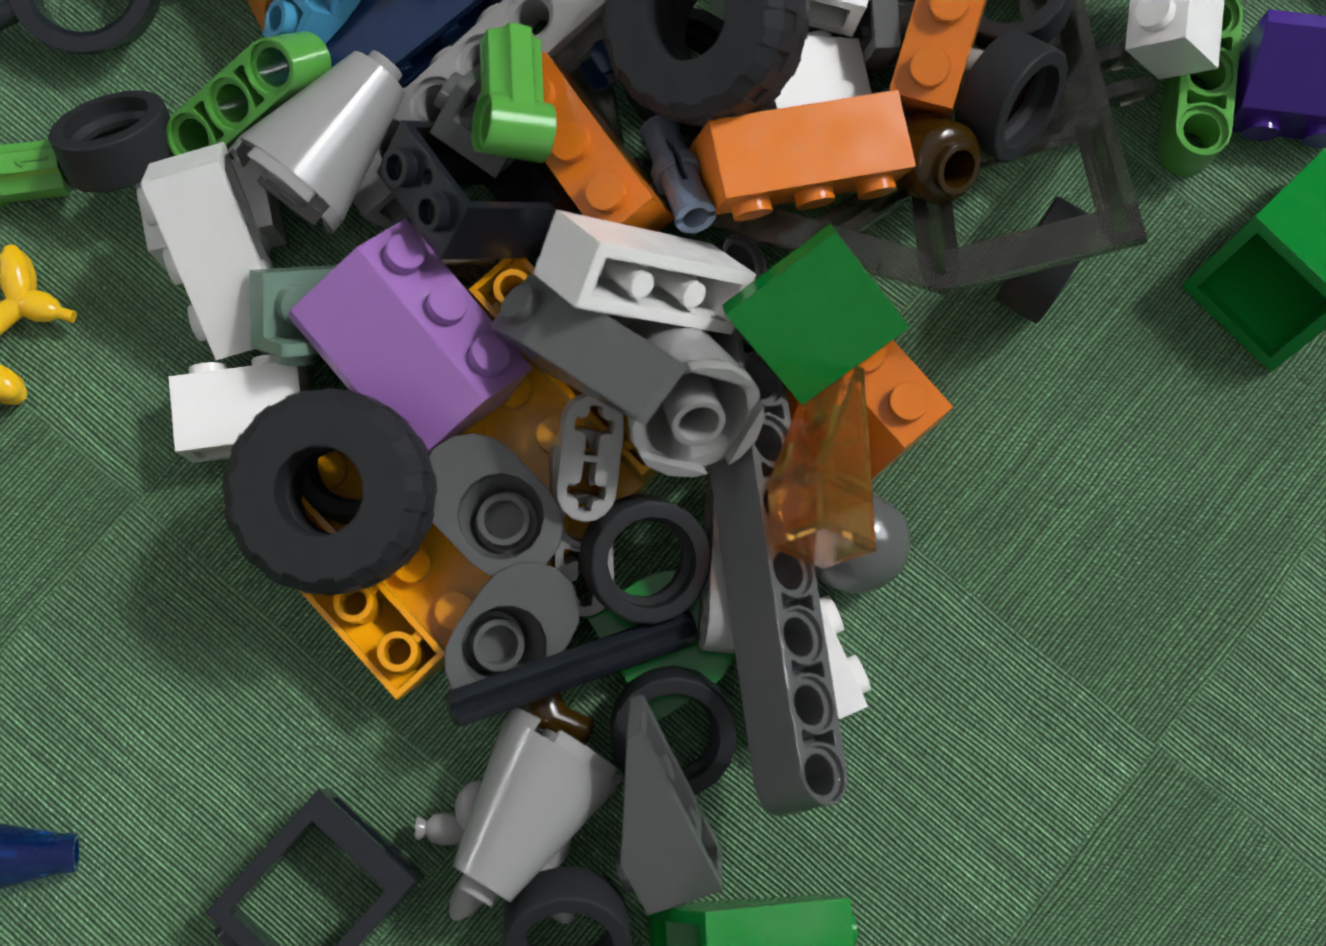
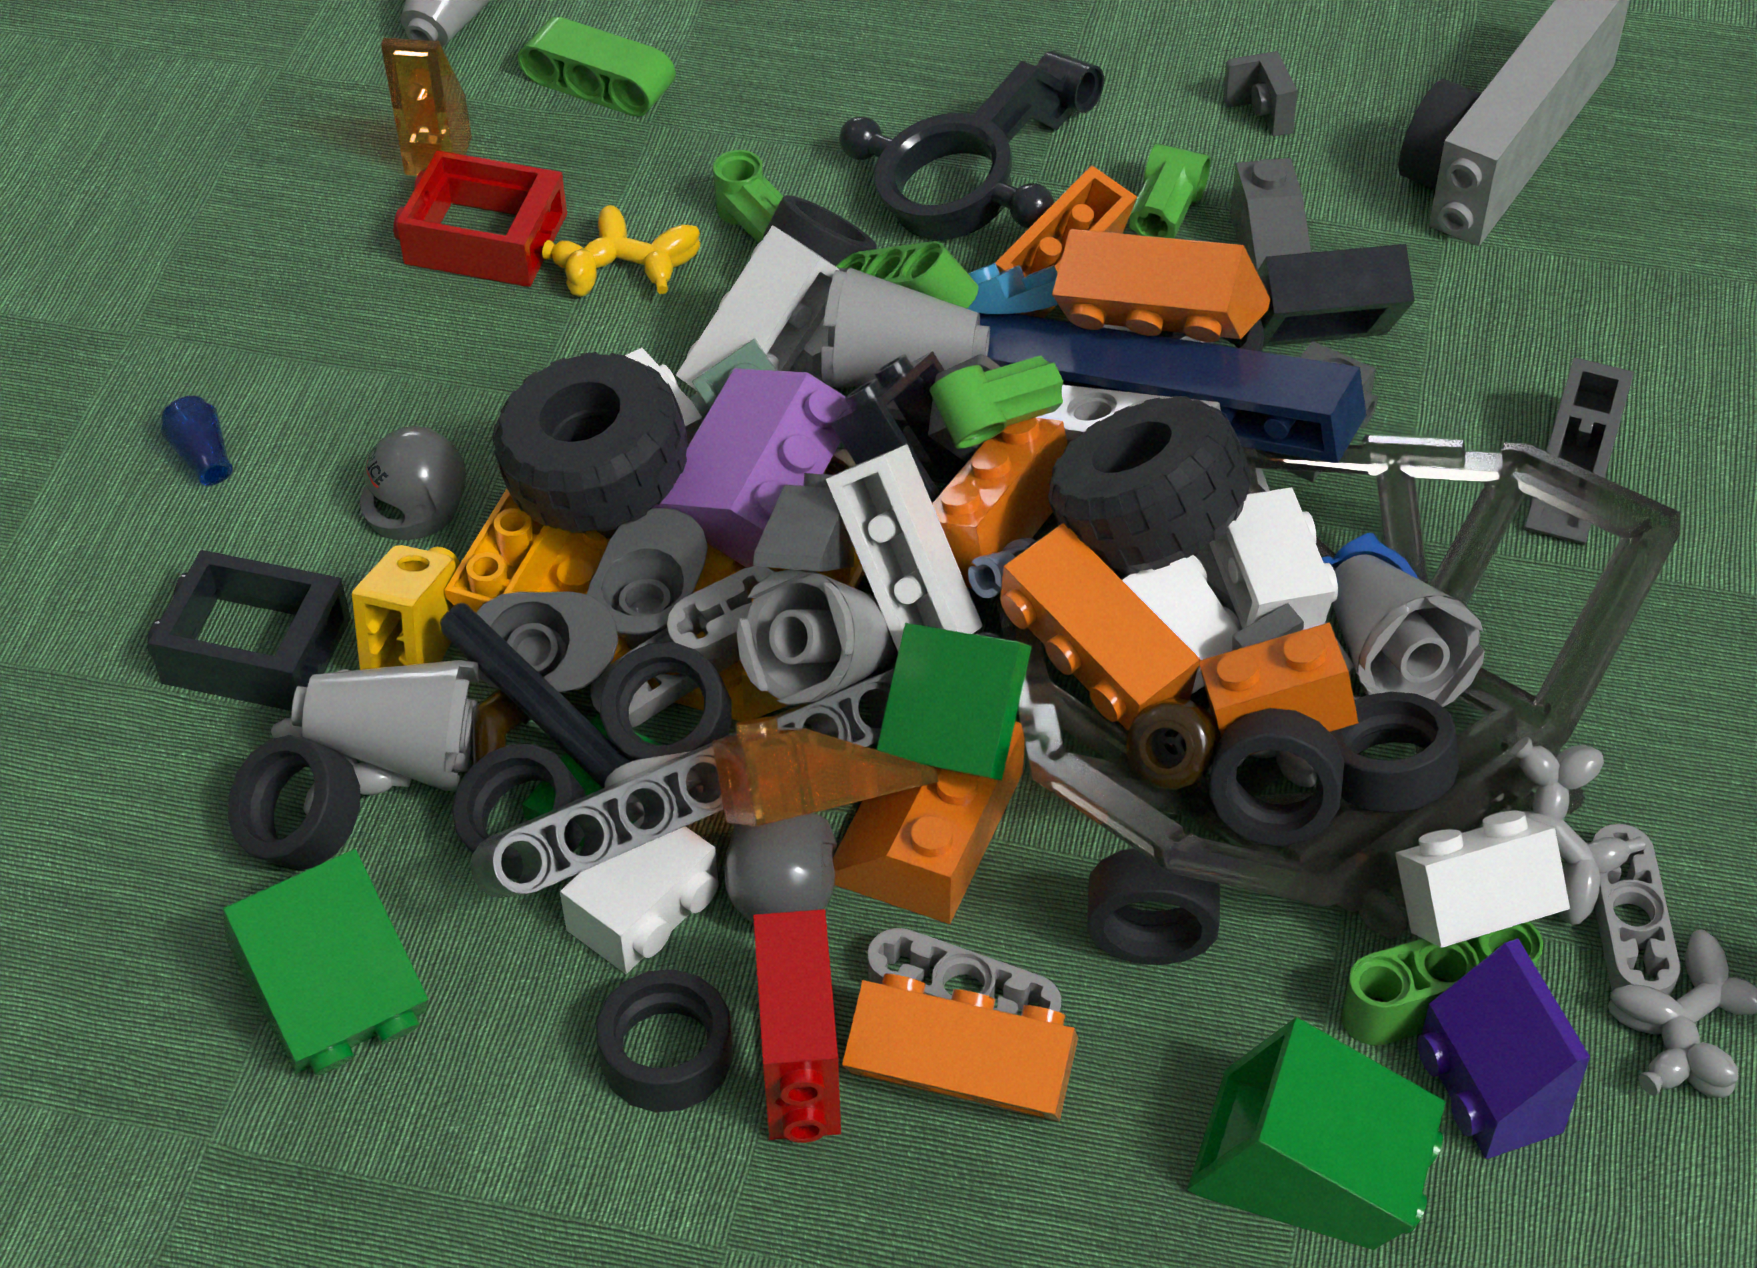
camera: 65 degrees right, 30 degrees down
dark grey slope [615,694,723,915] -> none
none -> yellow torso [352,545,460,670]
none -> dark grey helmet [360,426,466,540]
none -> black tyre [596,969,733,1112]
none -> red window [753,909,841,1143]
none -> orange brick [842,973,1078,1122]
none -> light grey beam [868,928,1061,1015]

